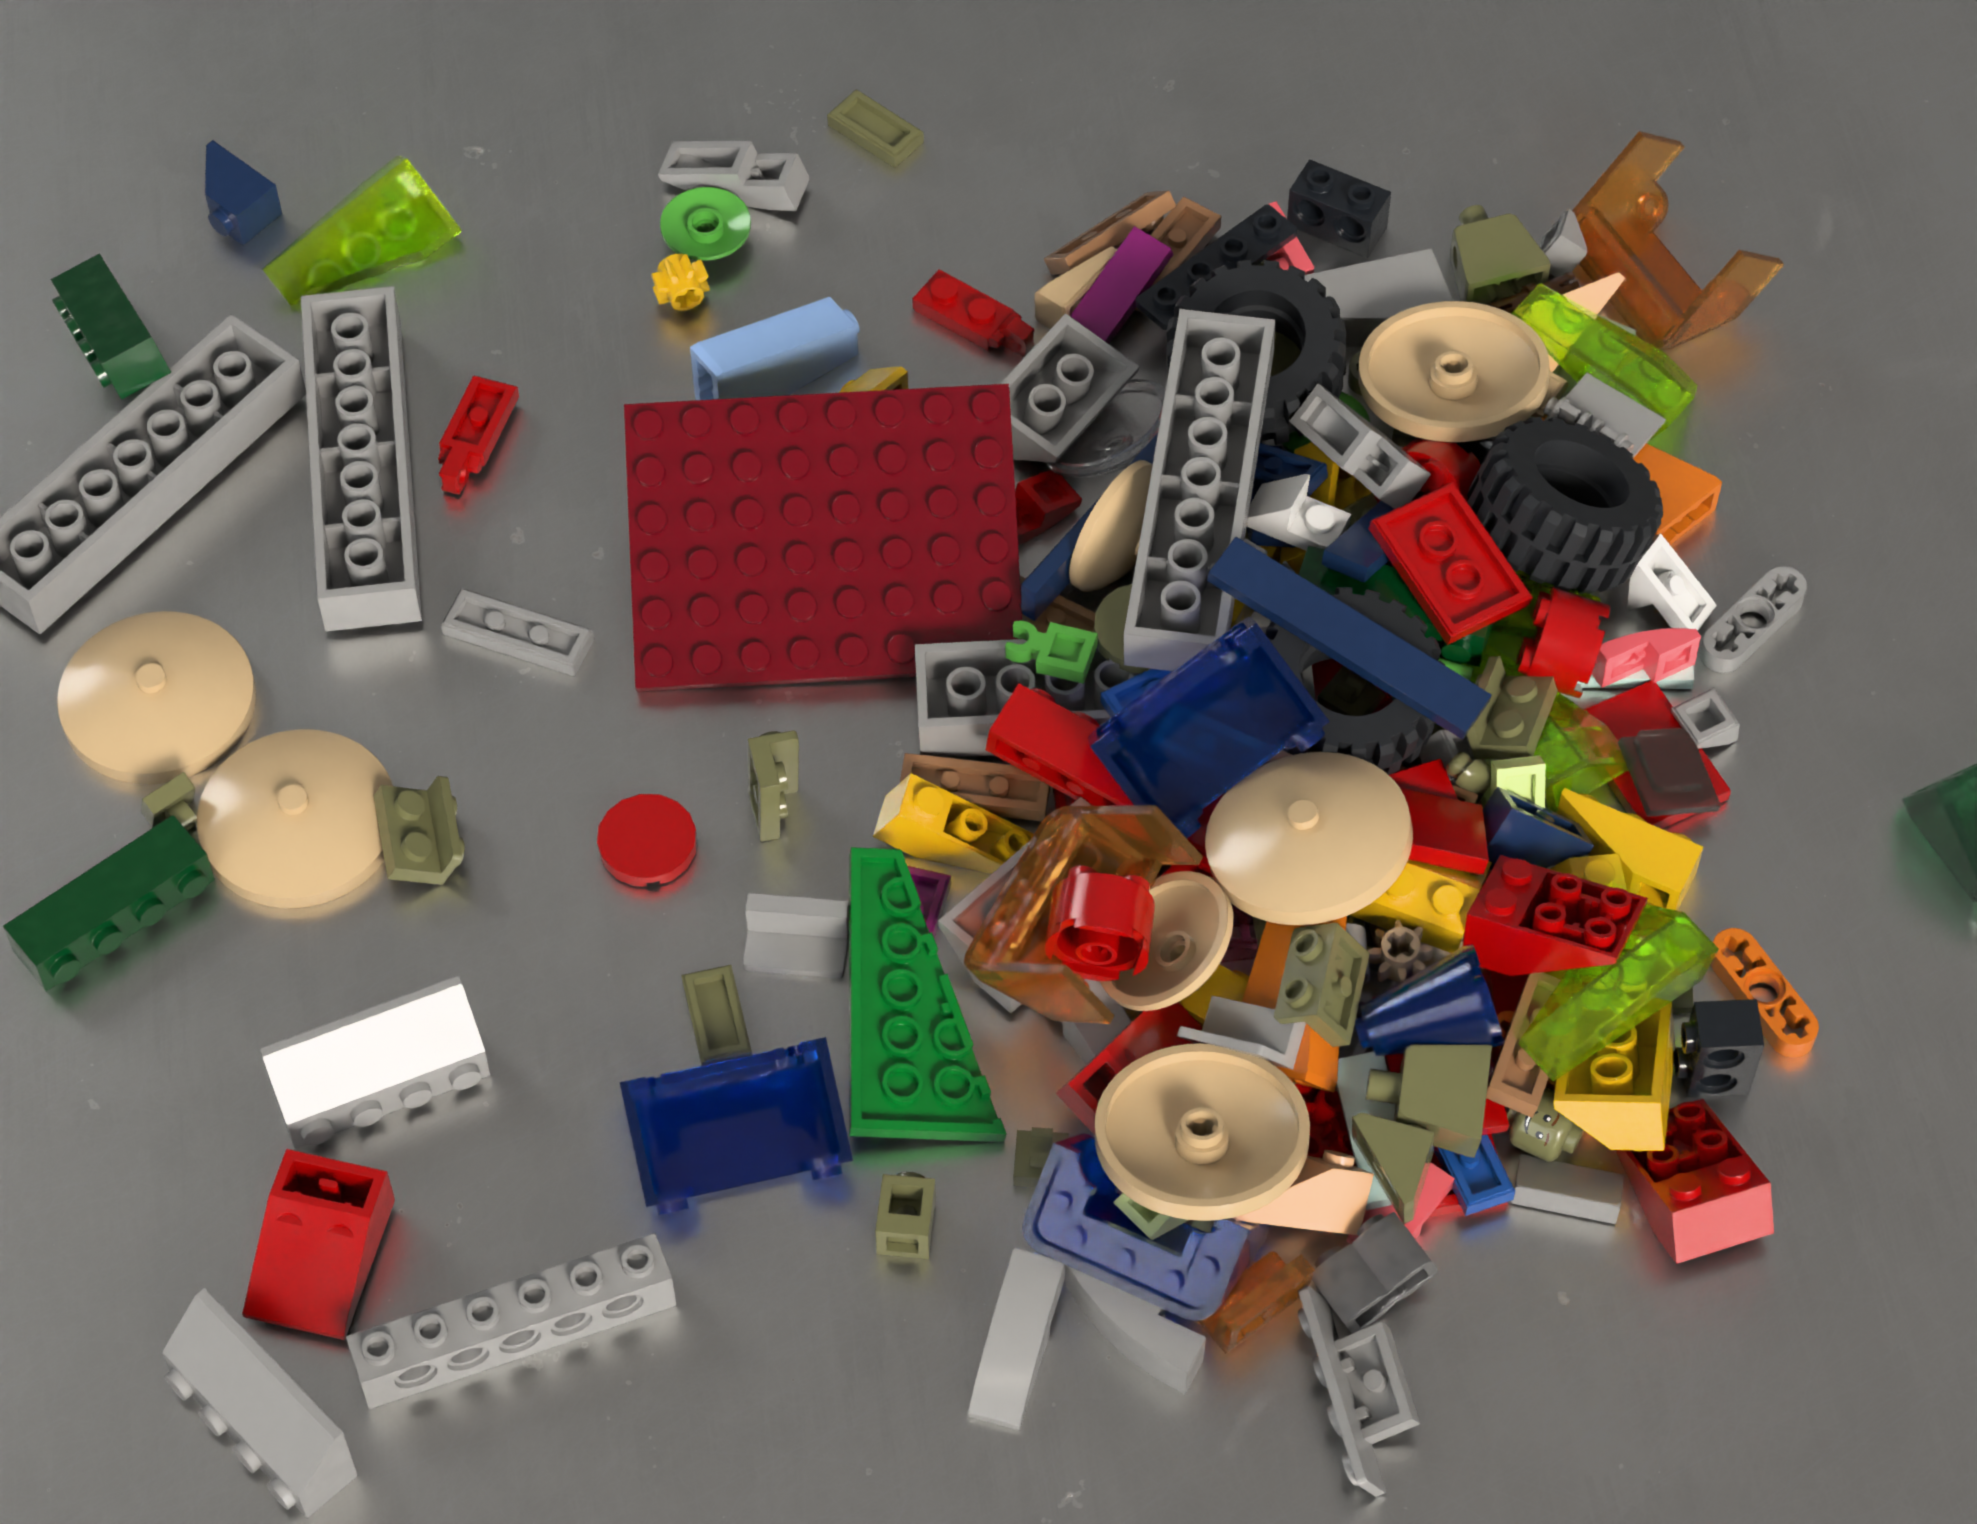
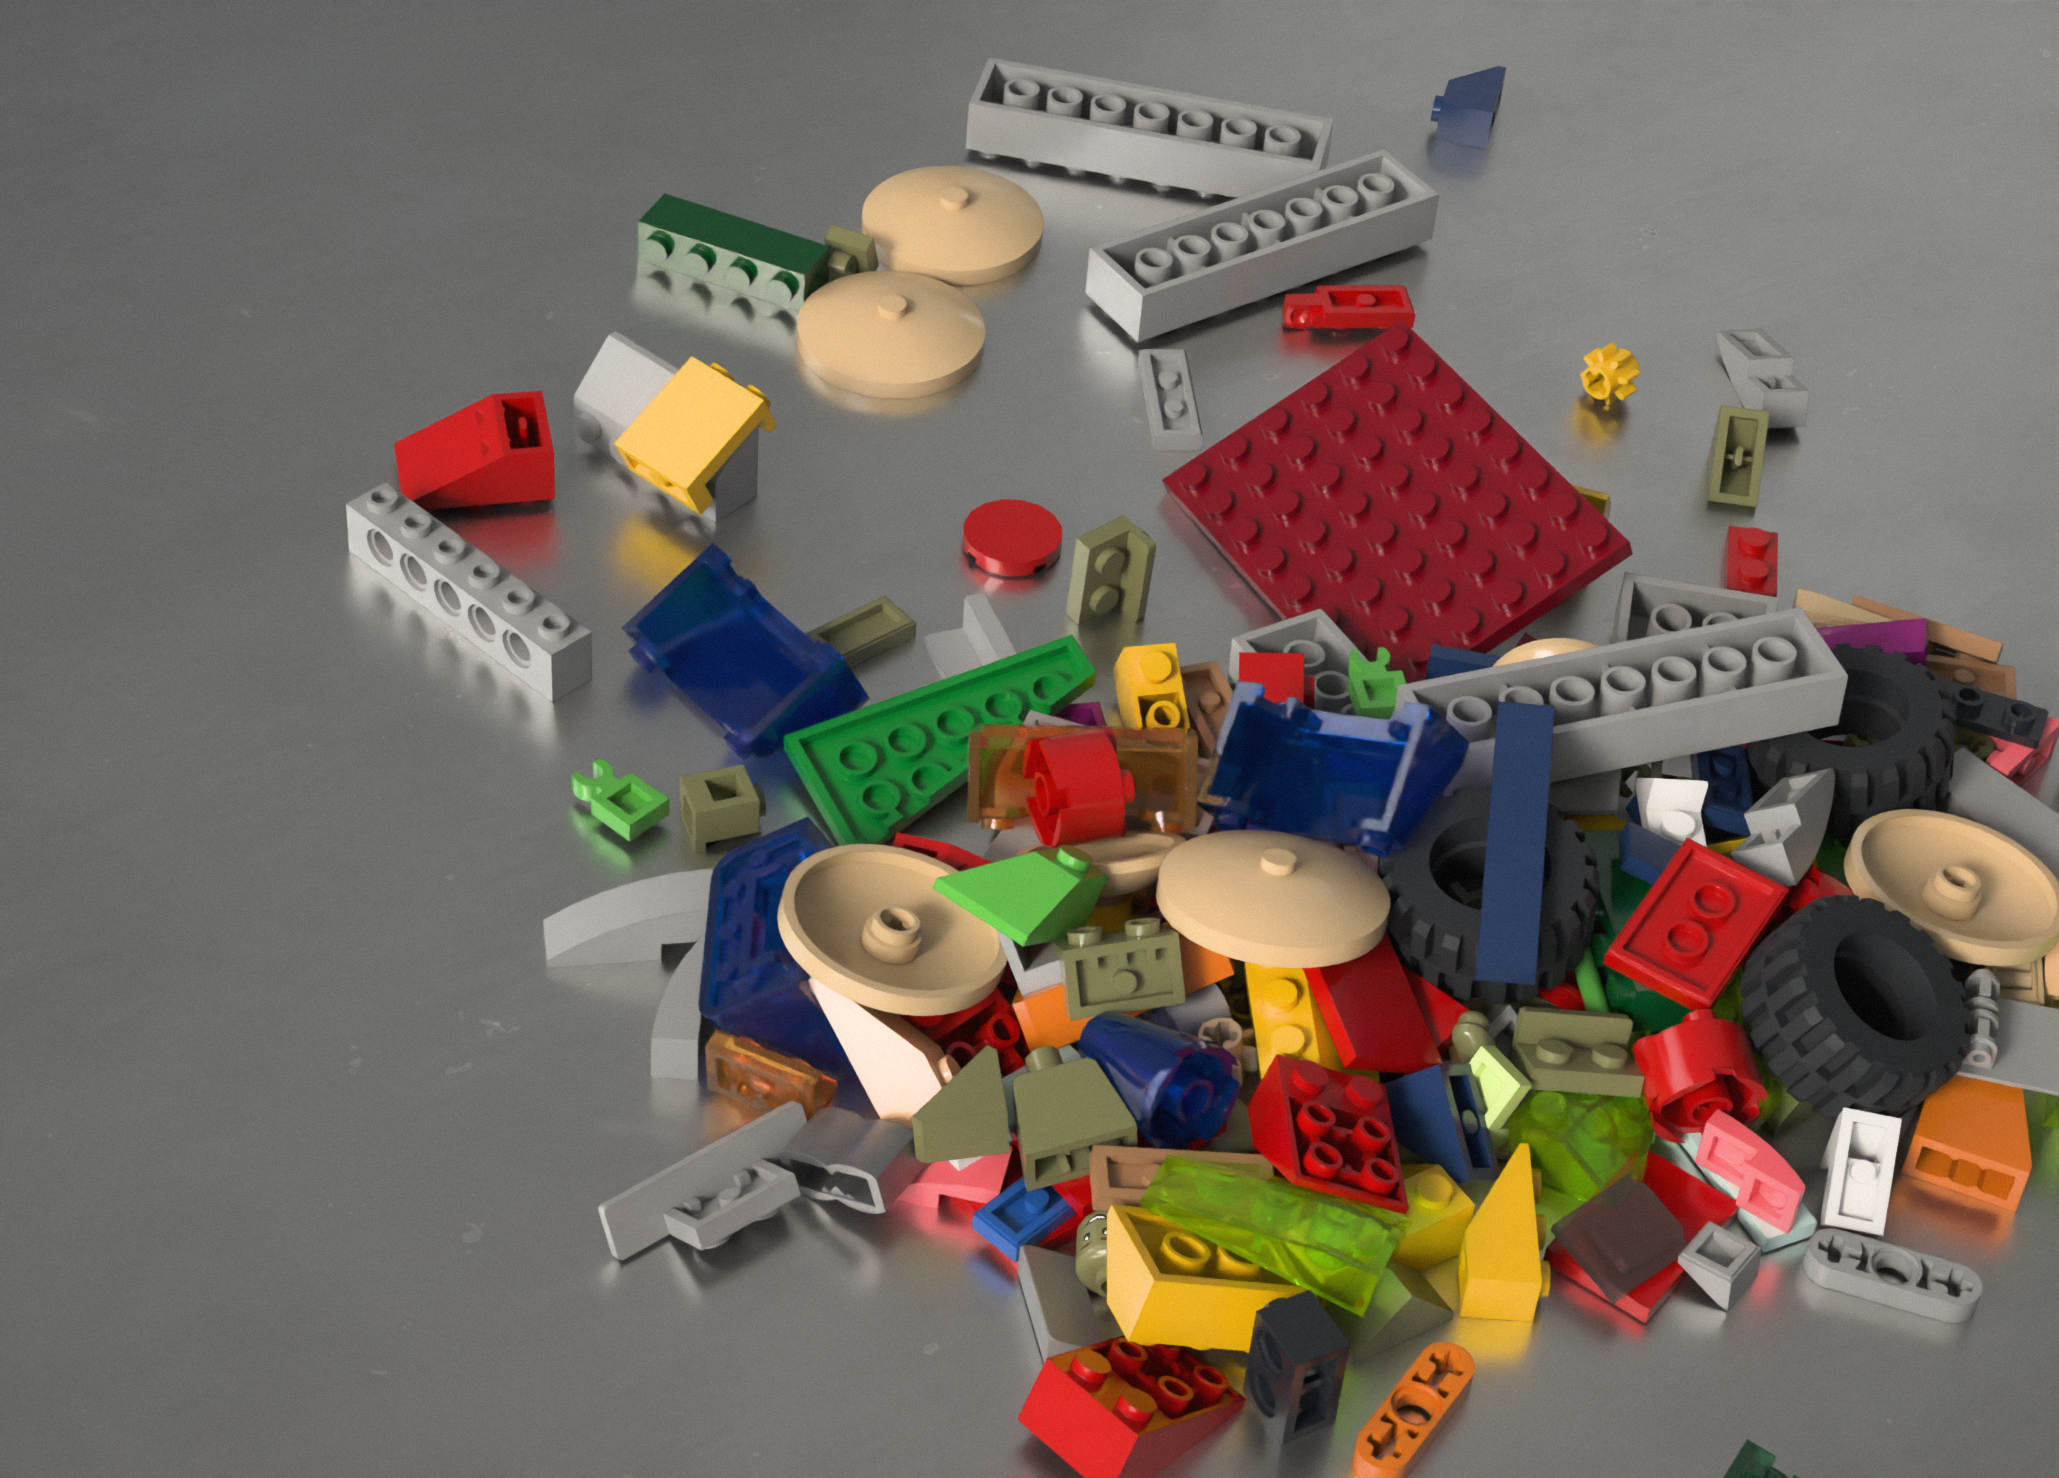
camera: 60 degrees right, 15 degrees down
dark green brick [50,253,171,400] -> none
light grey slope [162,1288,358,1519] -> none
clear neon green wedge [262,155,462,306] -> none
olive bracket [374,776,465,885] -> none
bright green dish [660,187,751,261] -> none
light blue slope [690,297,860,400] -> none
olive tile [827,89,924,168] -> none
none -> bright green plate [572,758,669,841]
none -> yellow panel [614,356,777,515]
none -> bright green slope [933,845,1108,947]
none -> olive slope [1707,405,1770,508]

